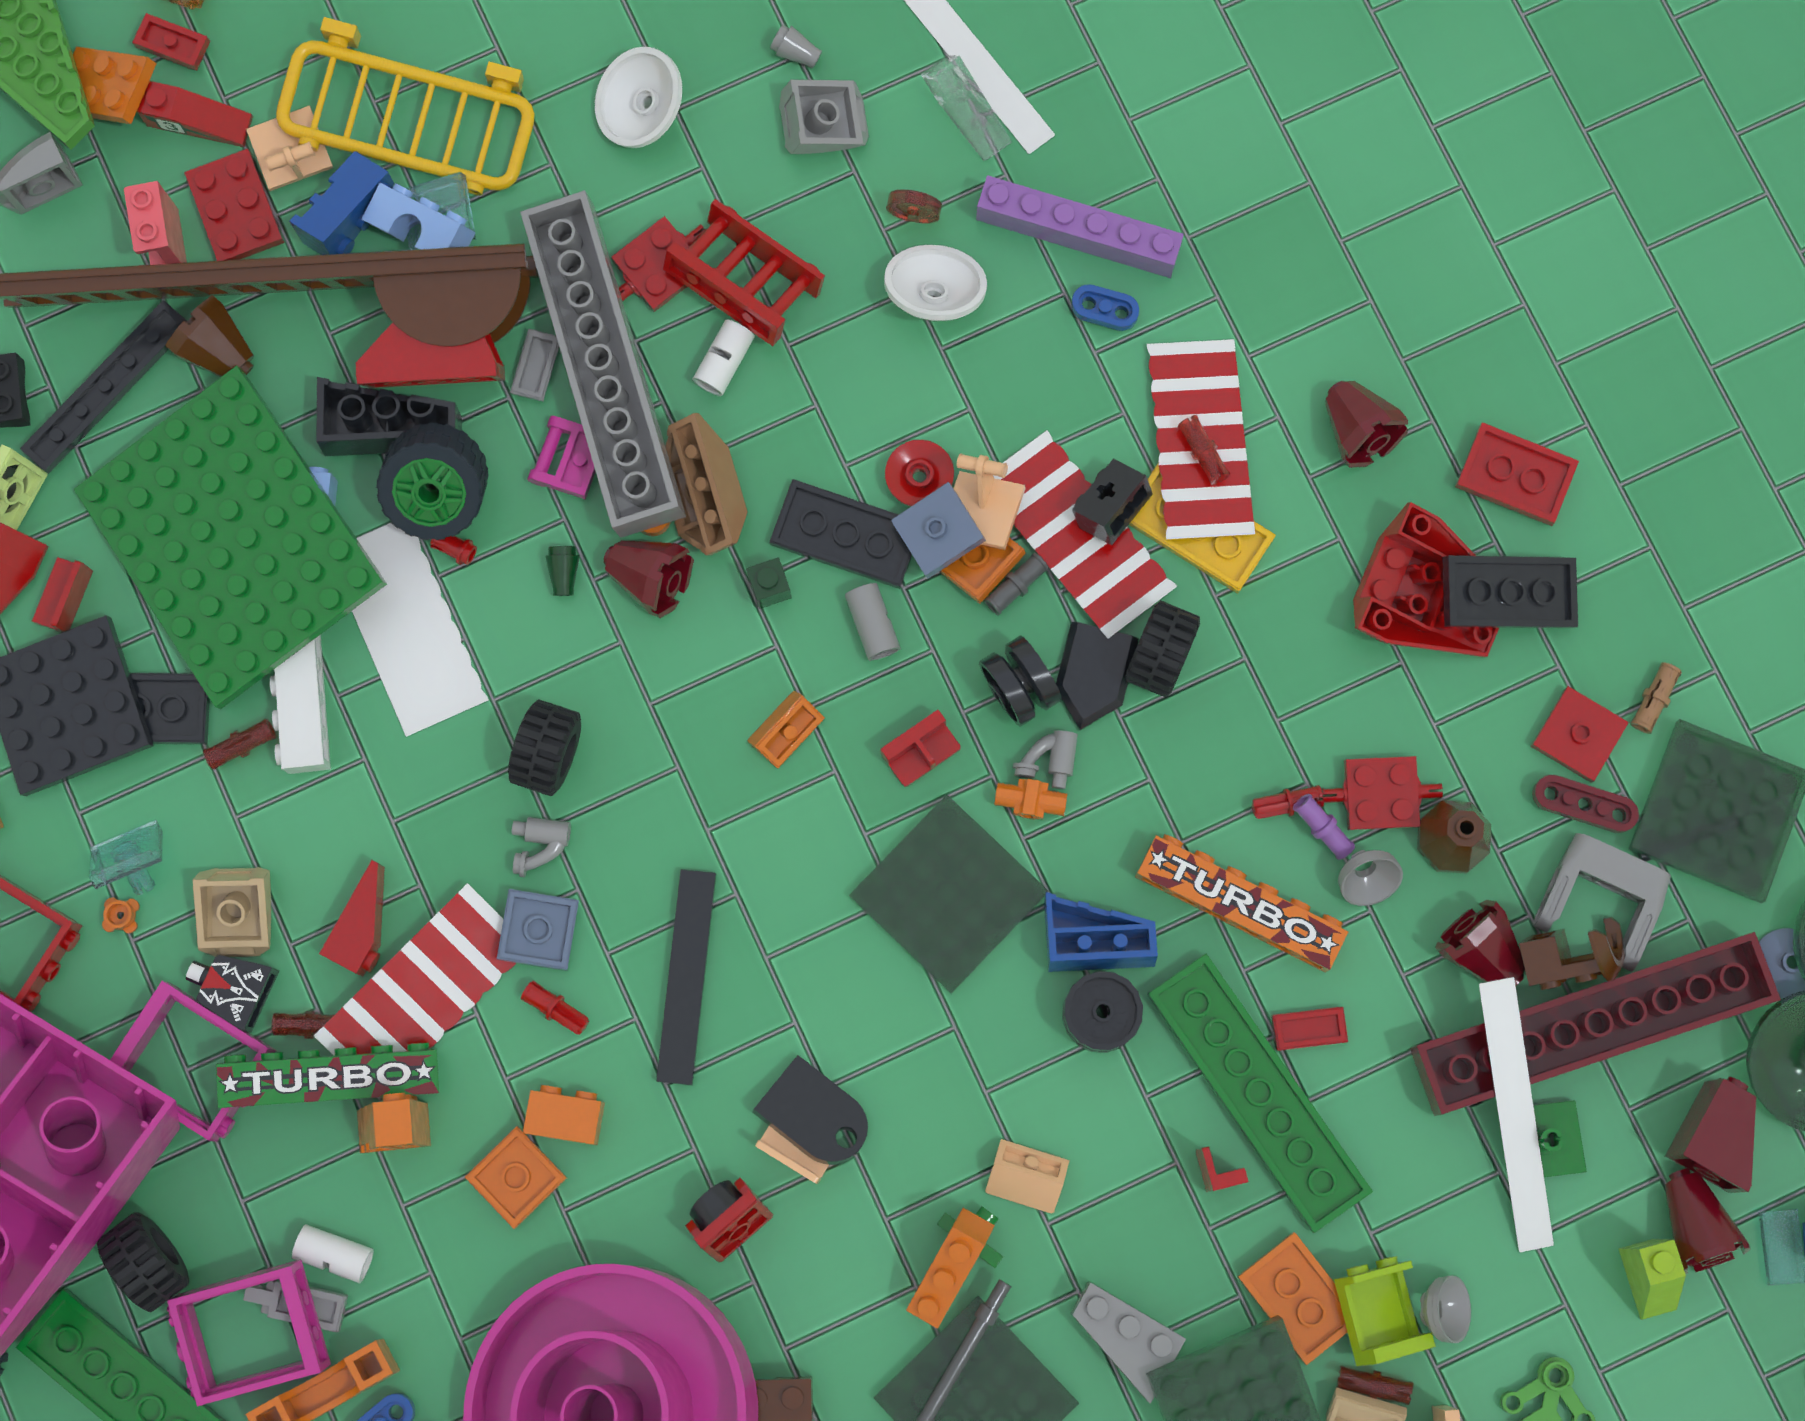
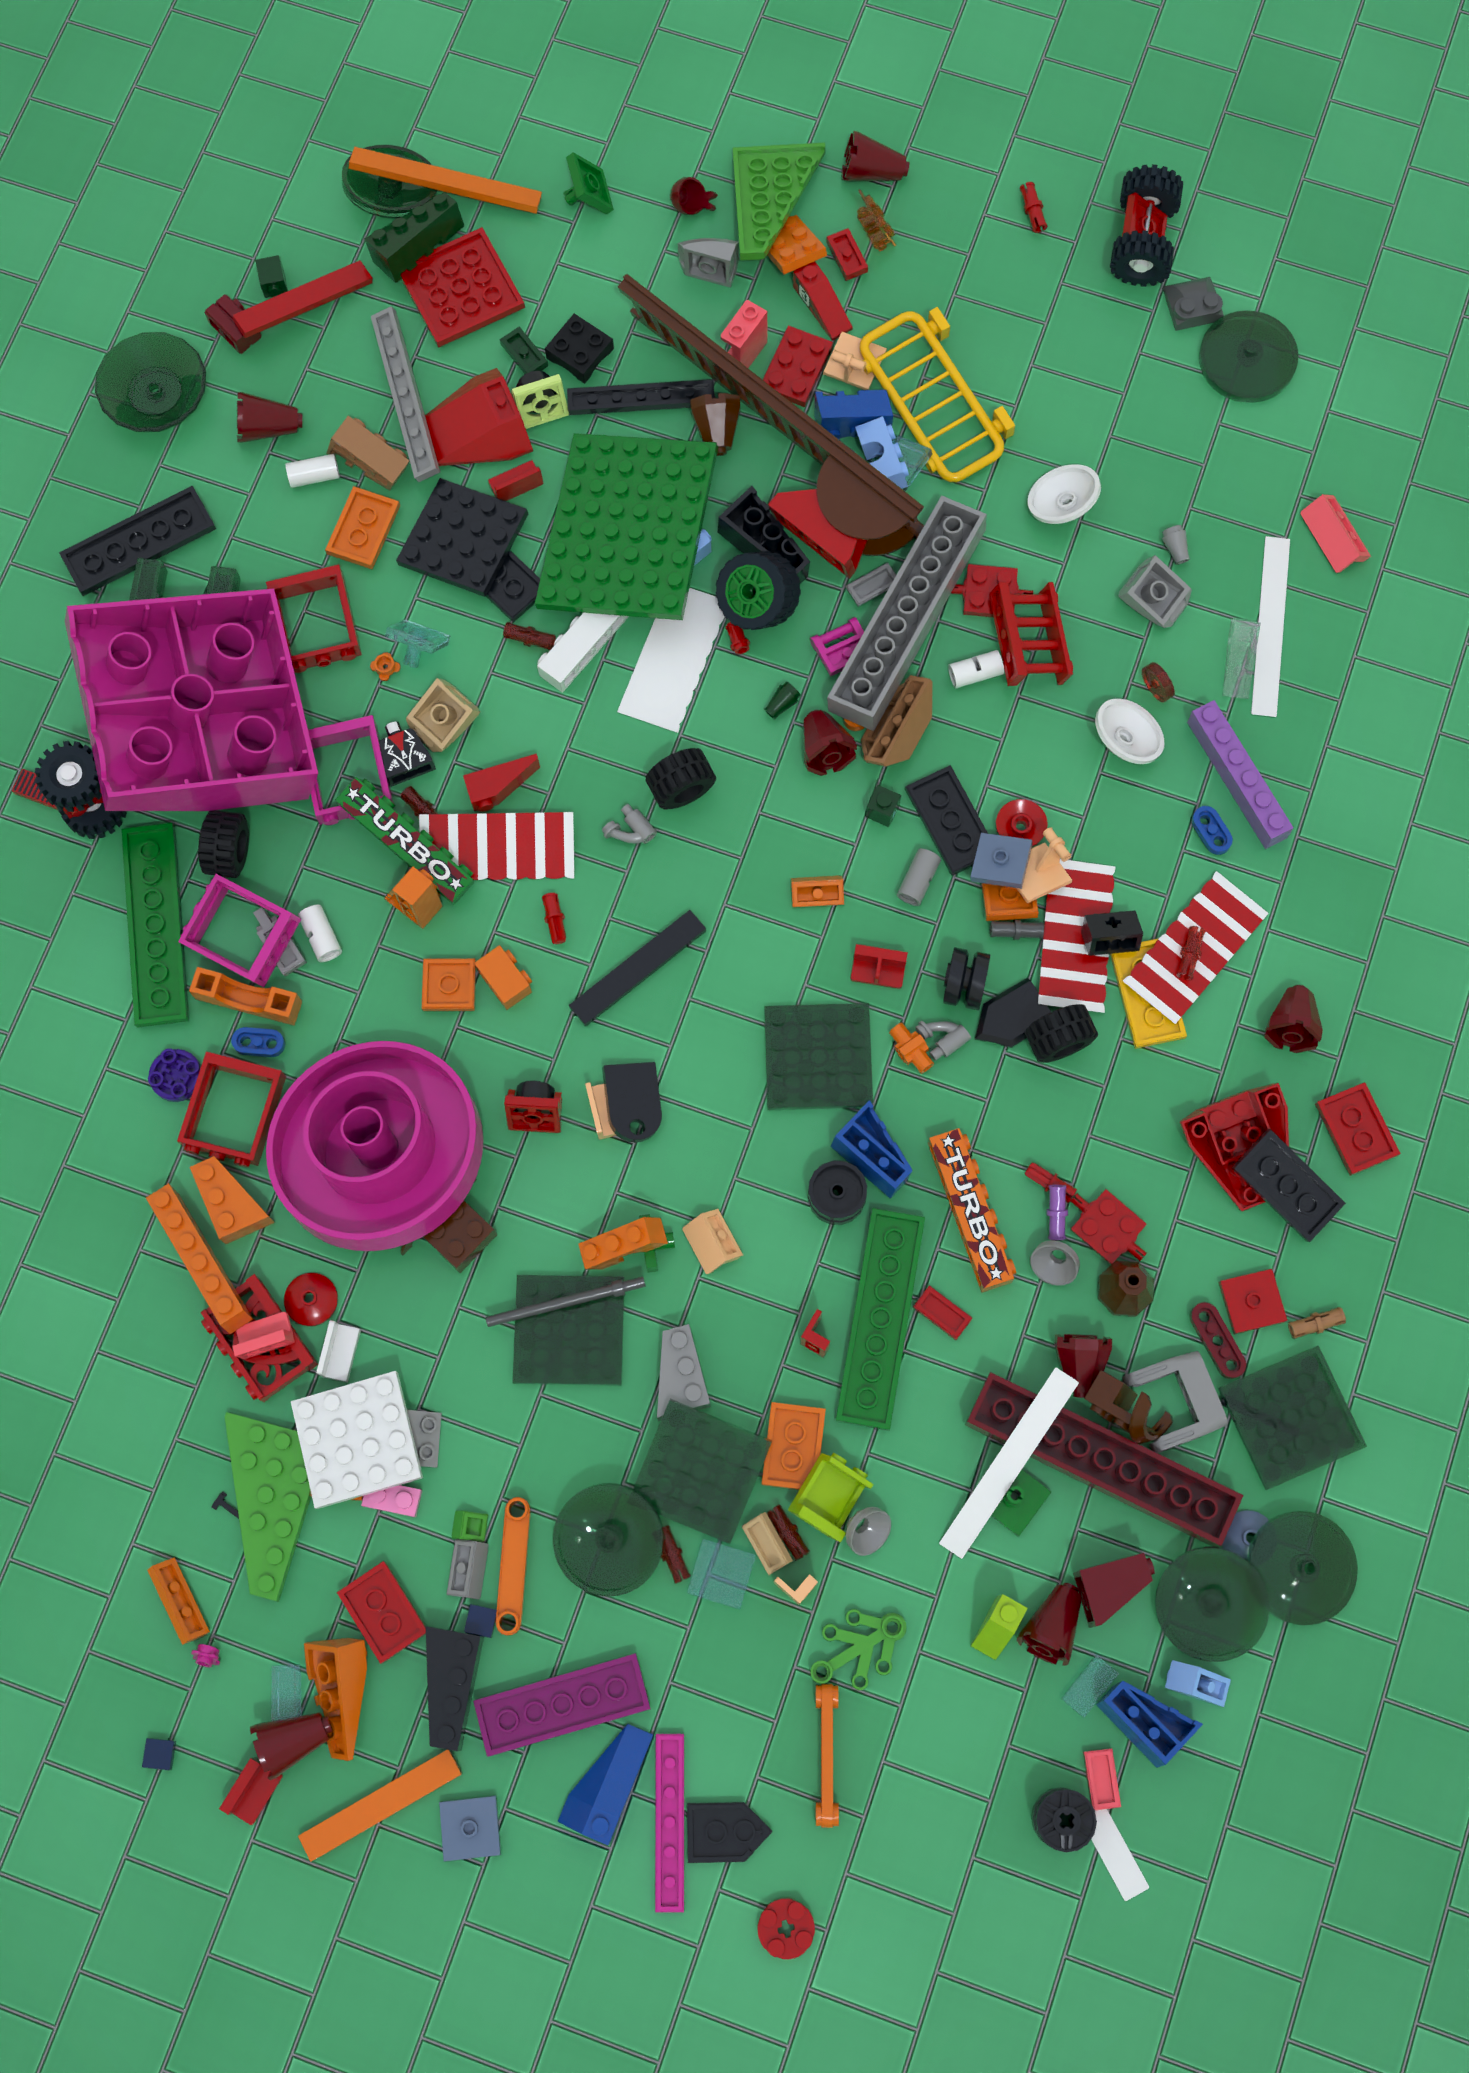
camera: 45 degrees right, 5 degrees down
sand blue plate [497,889,579,971] -> none

